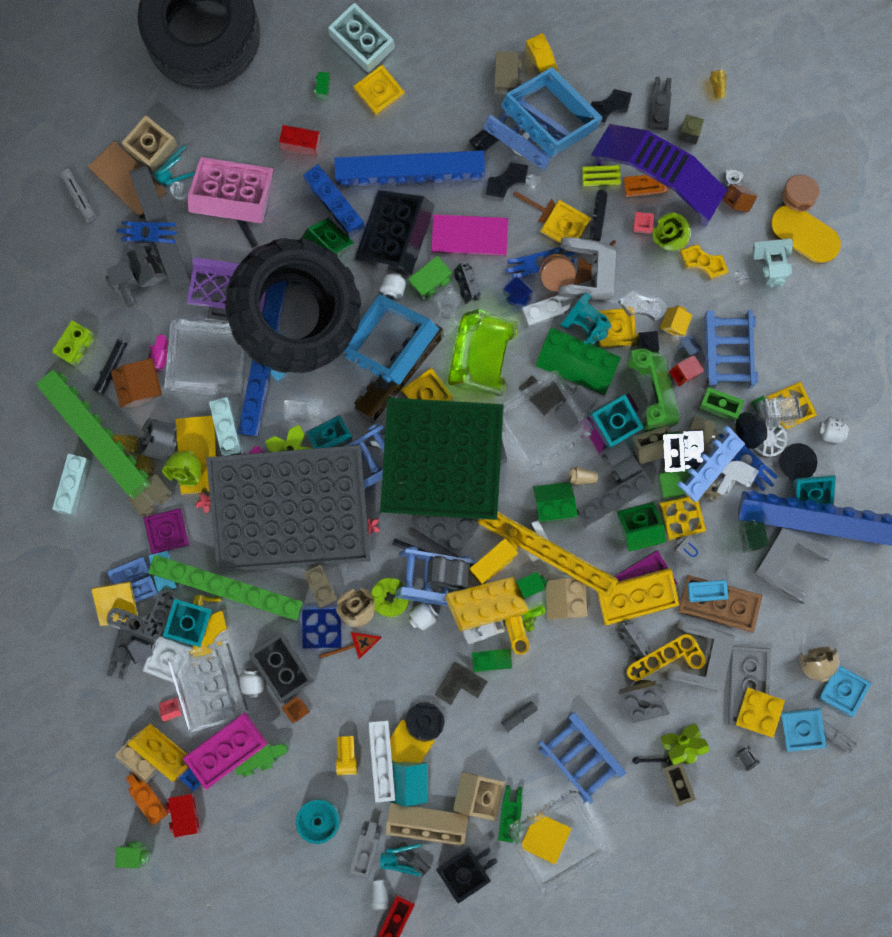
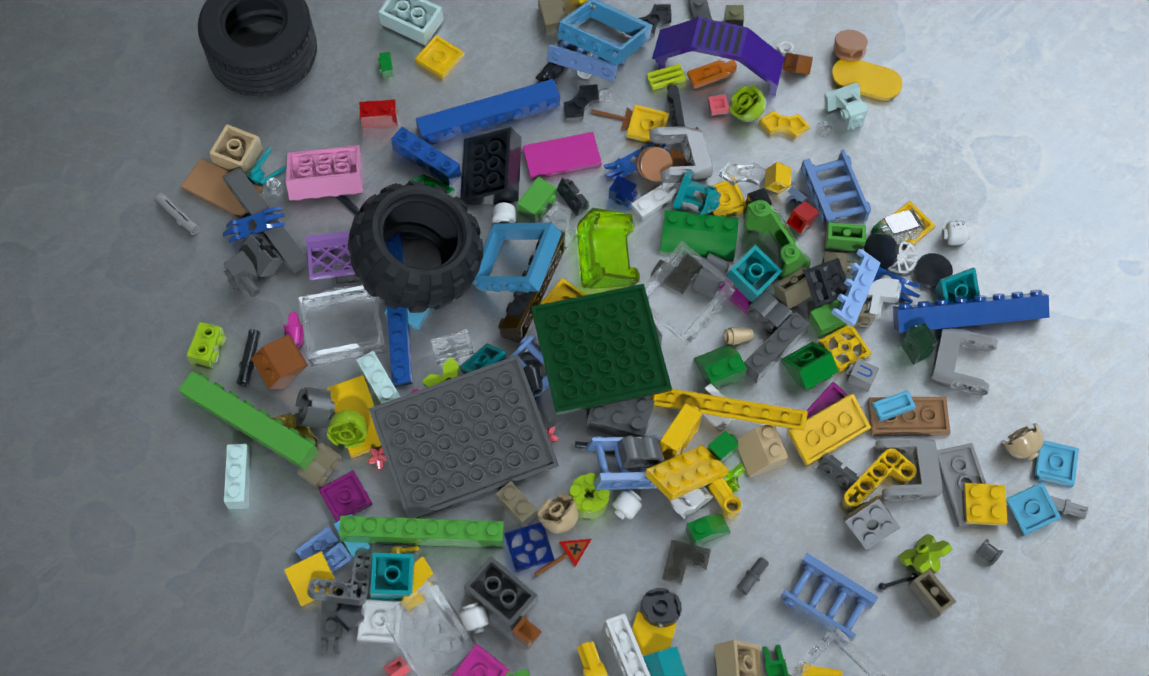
camera: 20 degrees left, 15 degrees down
none -> black cone [523,364,543,395]

